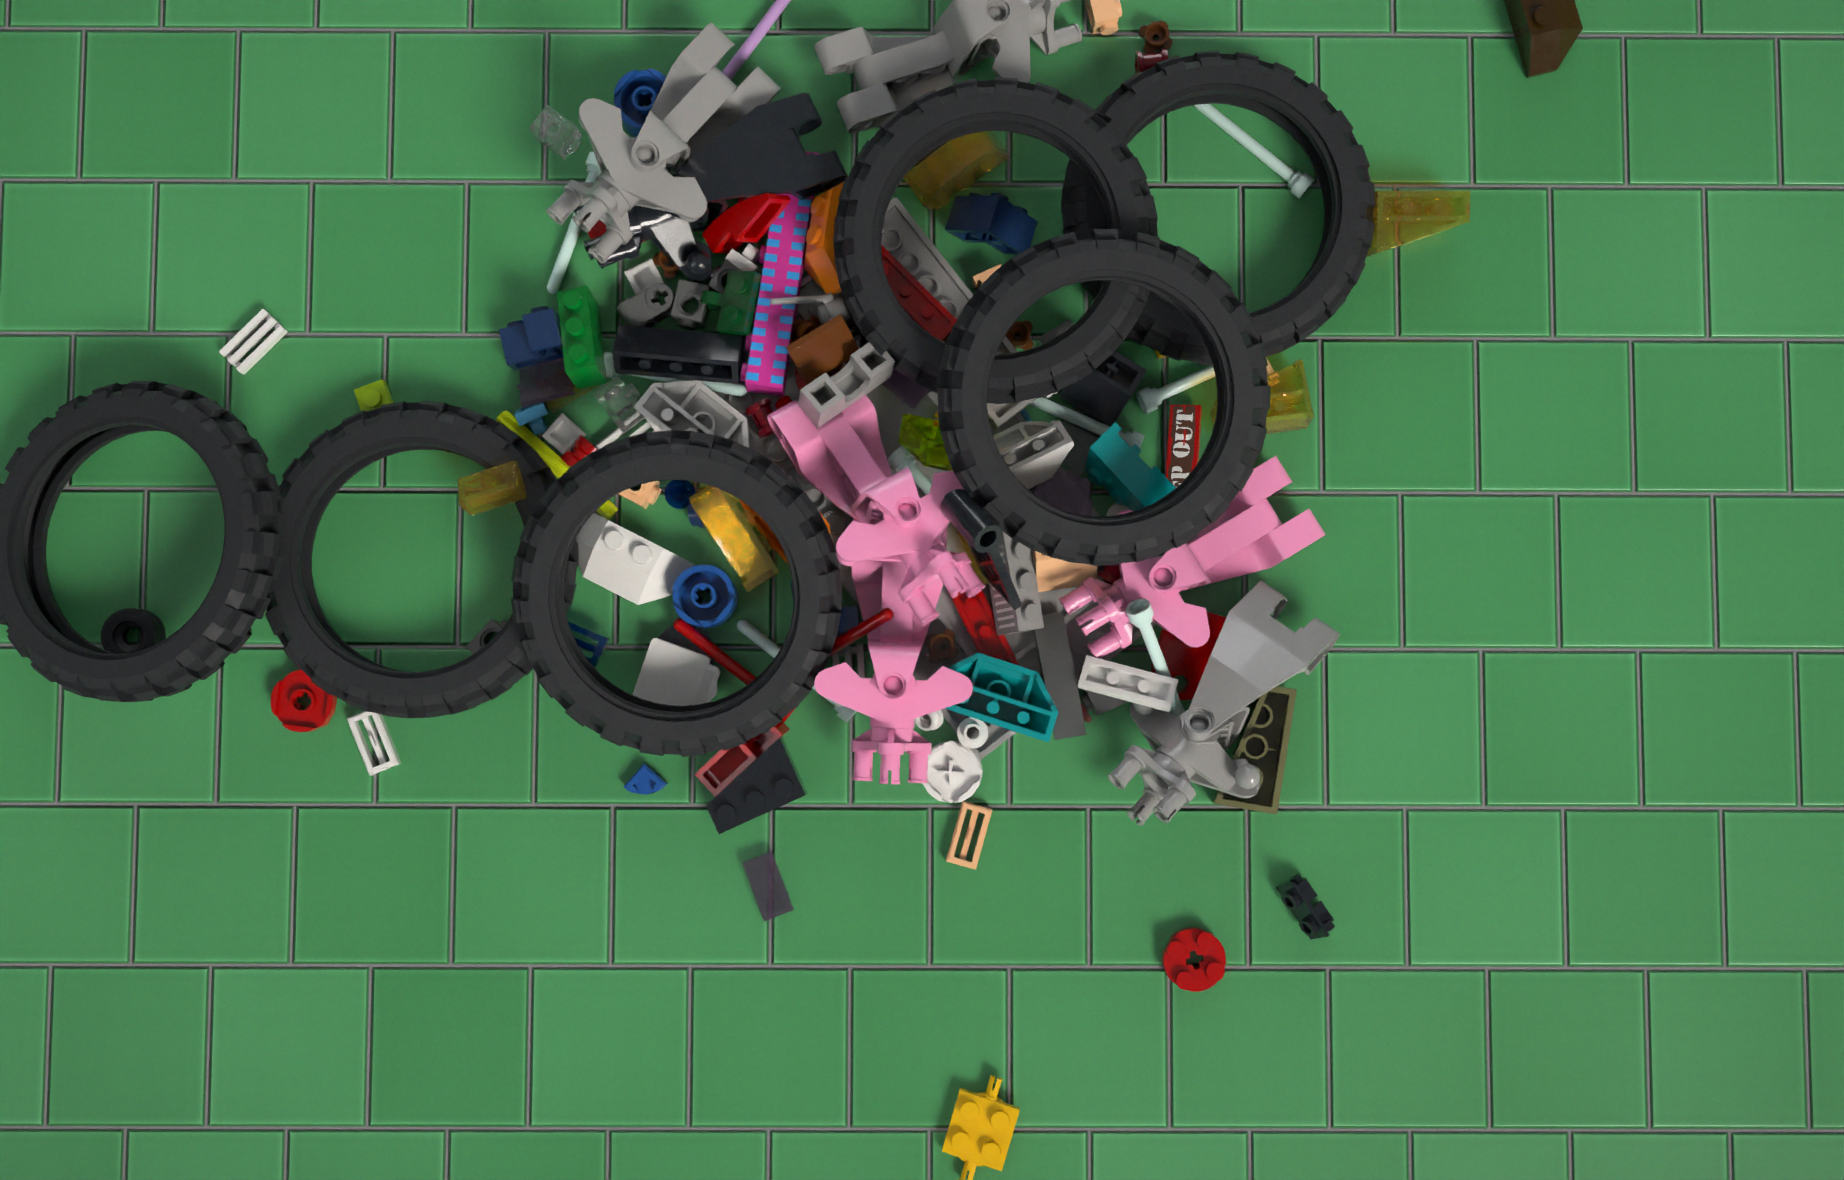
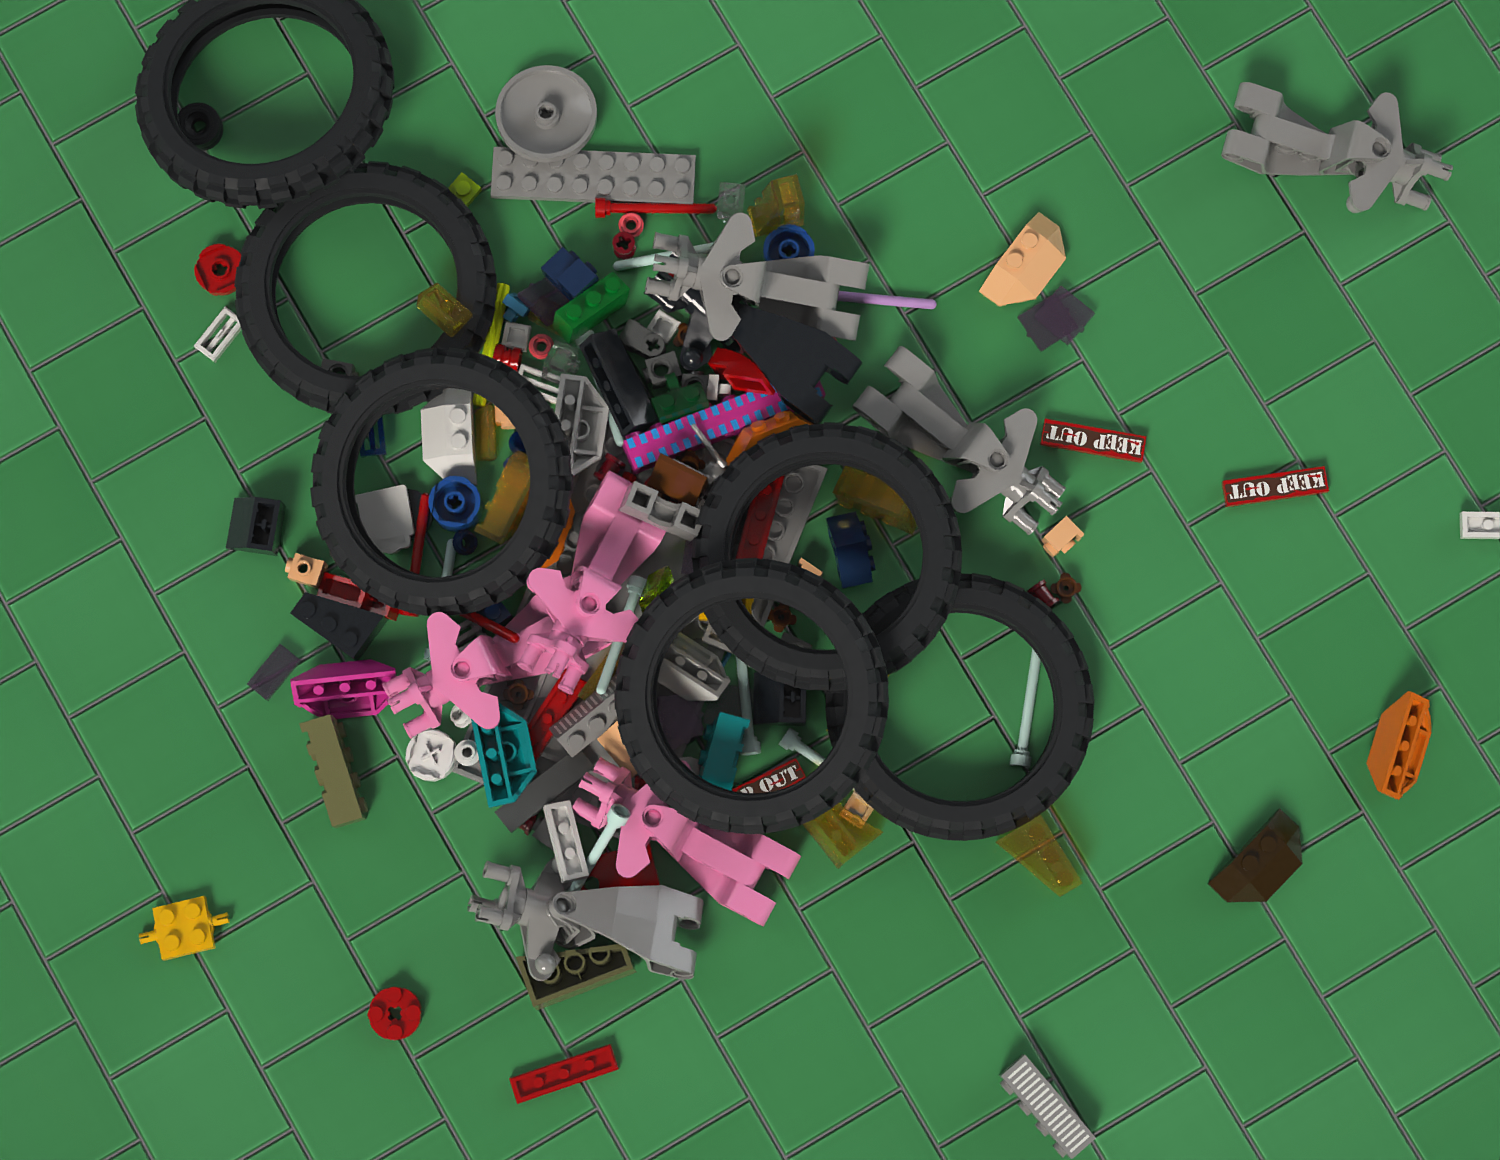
camera: 65 degrees right, 5 degrees down
white tile [219,309,288,375] -> none
blue tile [624,763,668,794] -> none
black piece [940,489,1022,610] -> none
light nougat tile [946,801,993,870] -> none
black hinge [1276,874,1335,940] -> none
none -> black slope [226,497,286,556]
none -> light nougat brick [285,553,328,589]
none -> dark pink wedge [290,659,399,719]
none -> olive wedge [299,714,368,828]
none -> dark blue plate [452,530,478,556]
none -> clear yellow slope [475,405,497,461]
none -> light grey plate [491,147,696,204]
none -> light grey dish [495,65,597,162]
none -> red tile [509,1044,619,1104]
none -> coral plate [529,334,554,360]
none -> red piece [595,197,717,218]
none -> dark red bush [612,231,636,260]
none -> coral plate [618,213,644,238]
none -> clear yellow wedge [747,174,805,237]
none -> light grey brick [999,1054,1096,1159]

